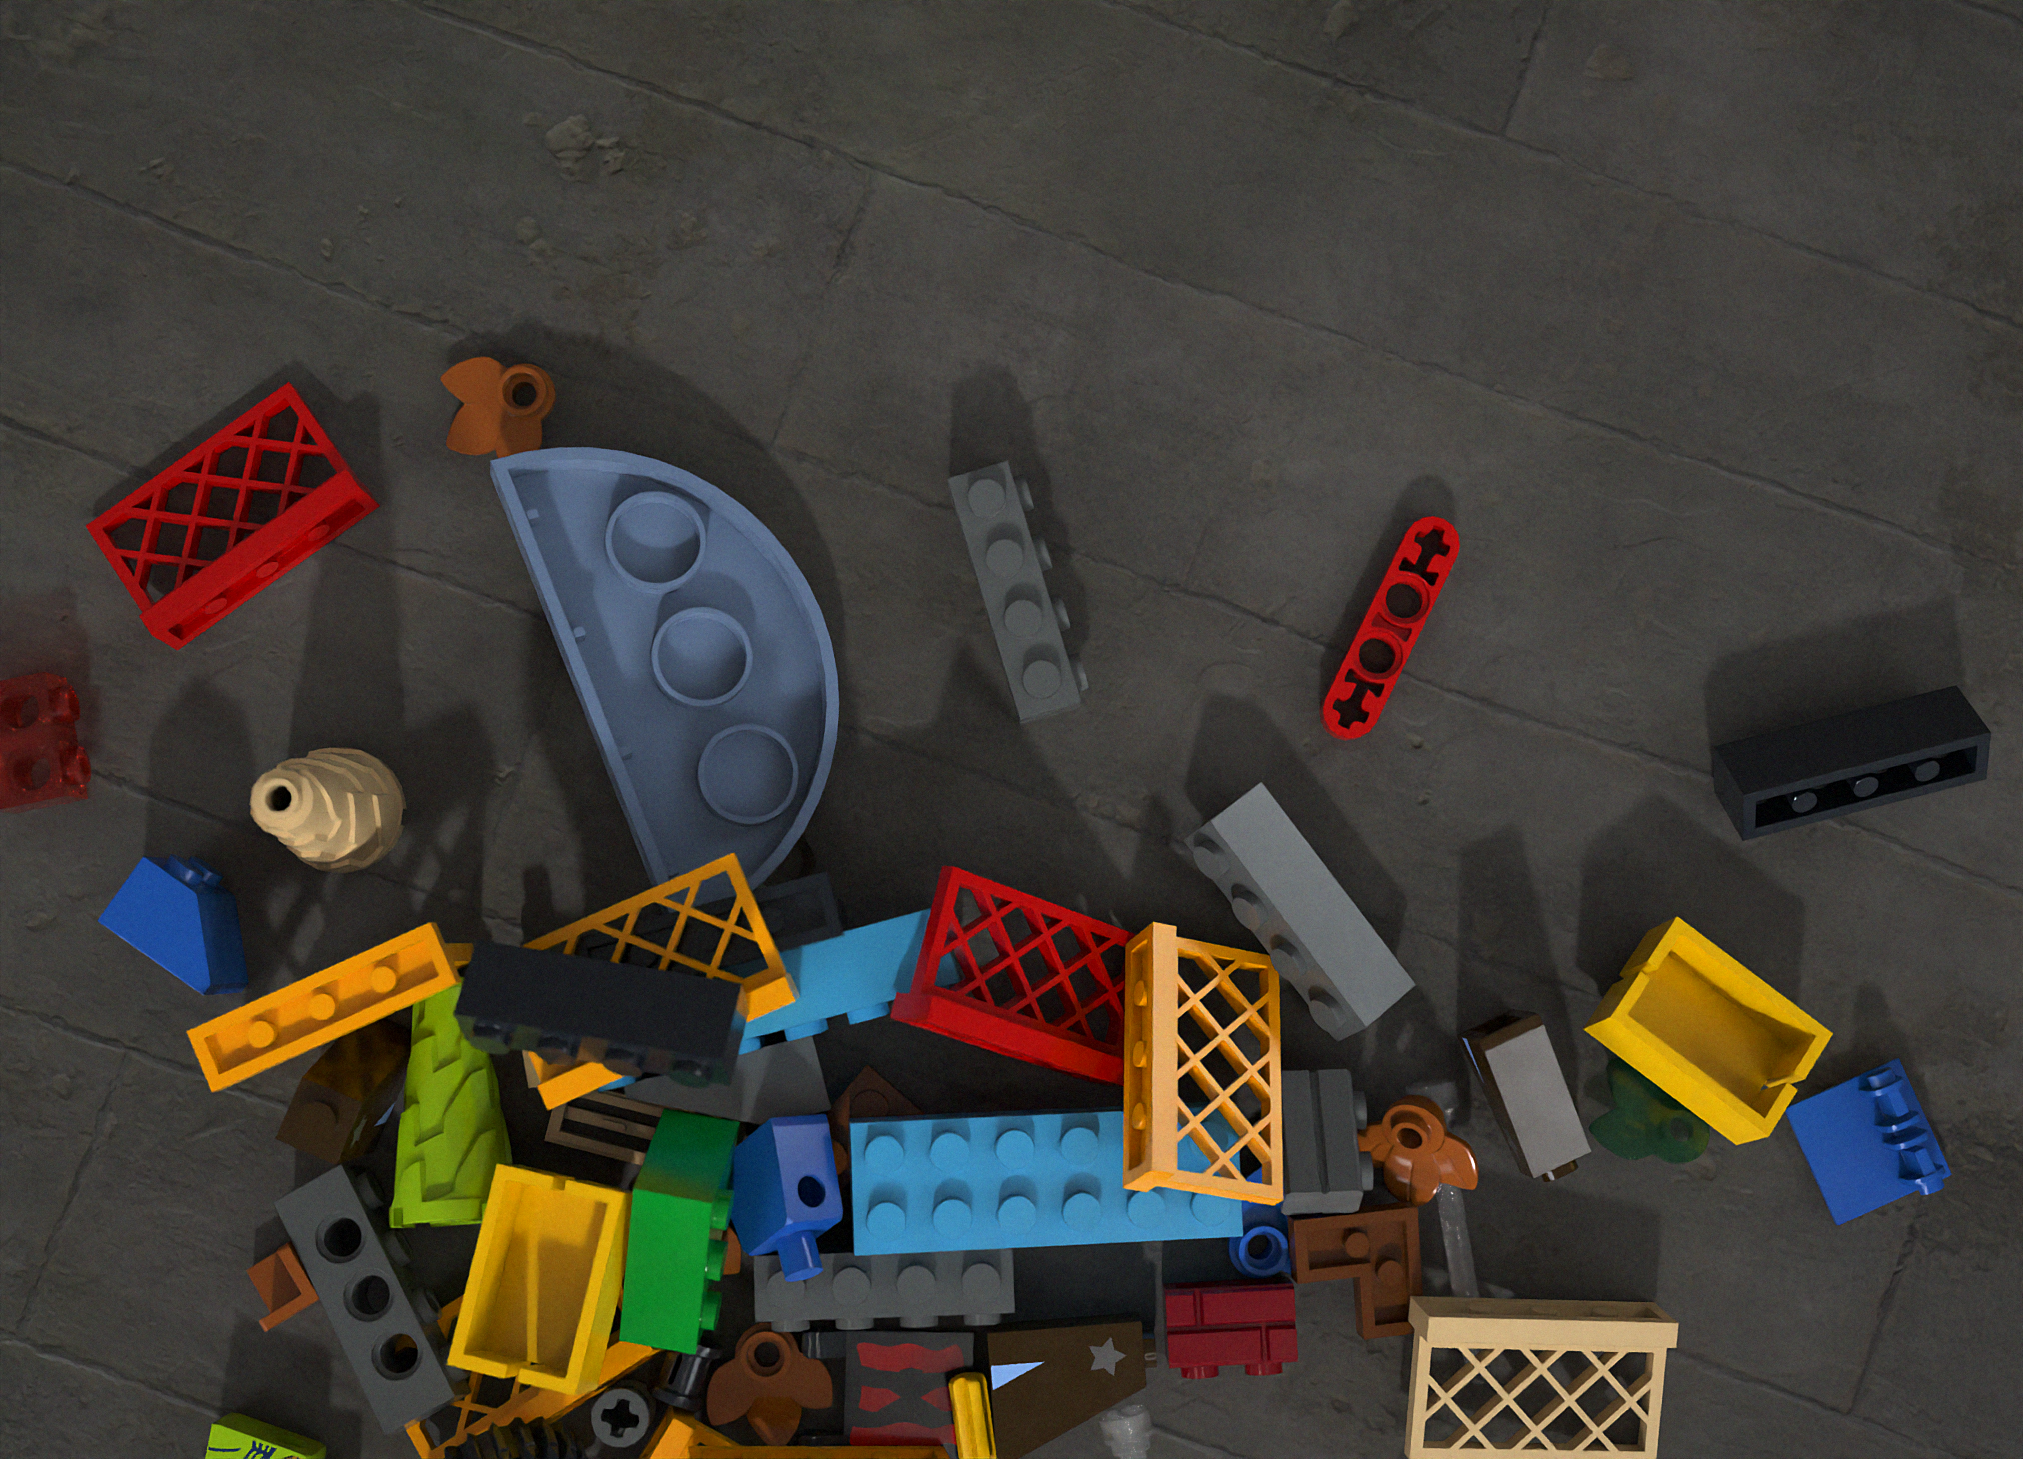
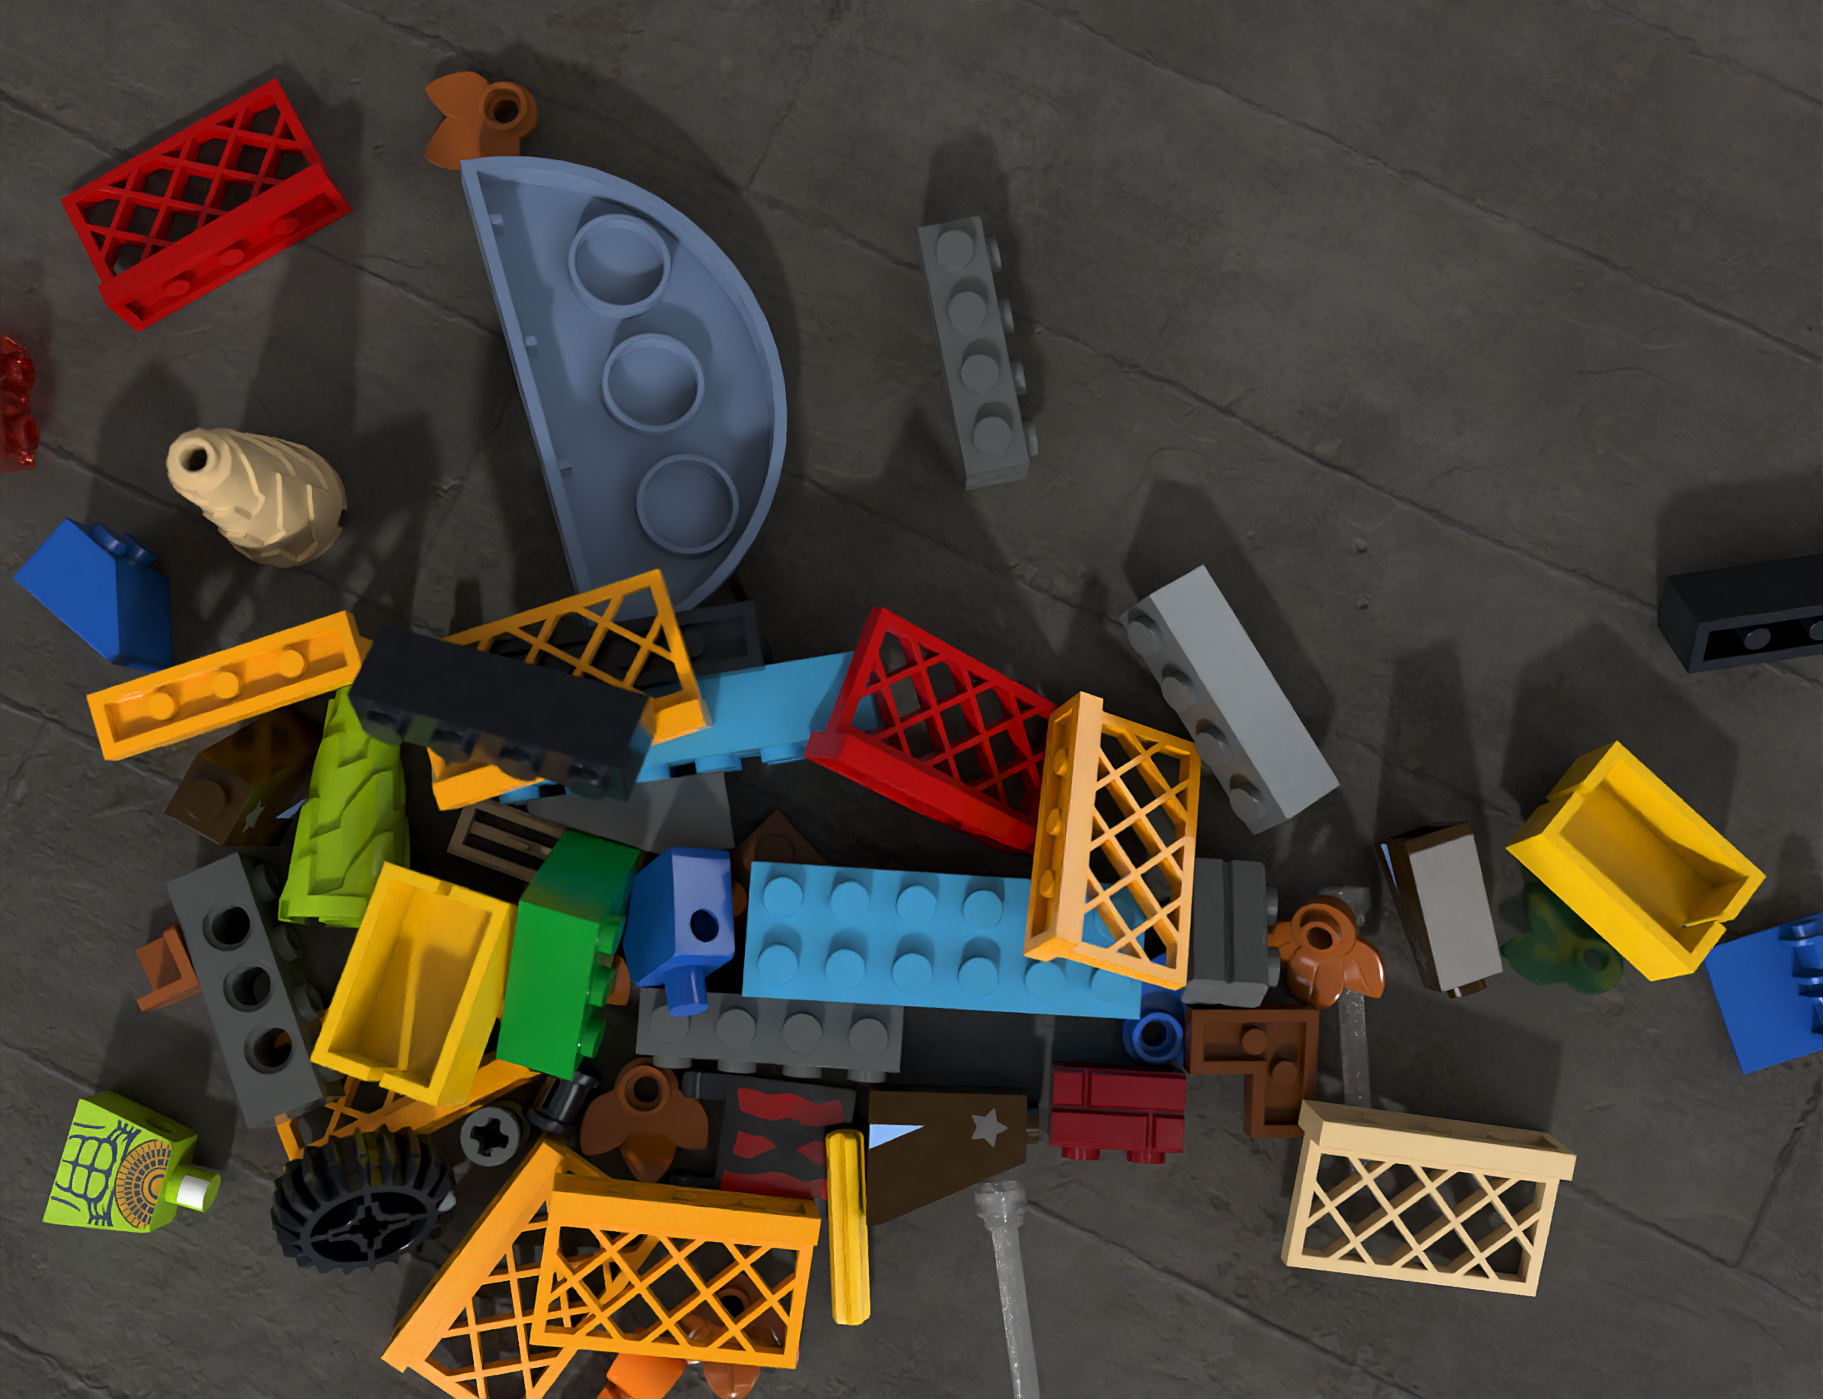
camera: 15 degrees right, 0 degrees up
red beam [1319,516,1460,741] -> none

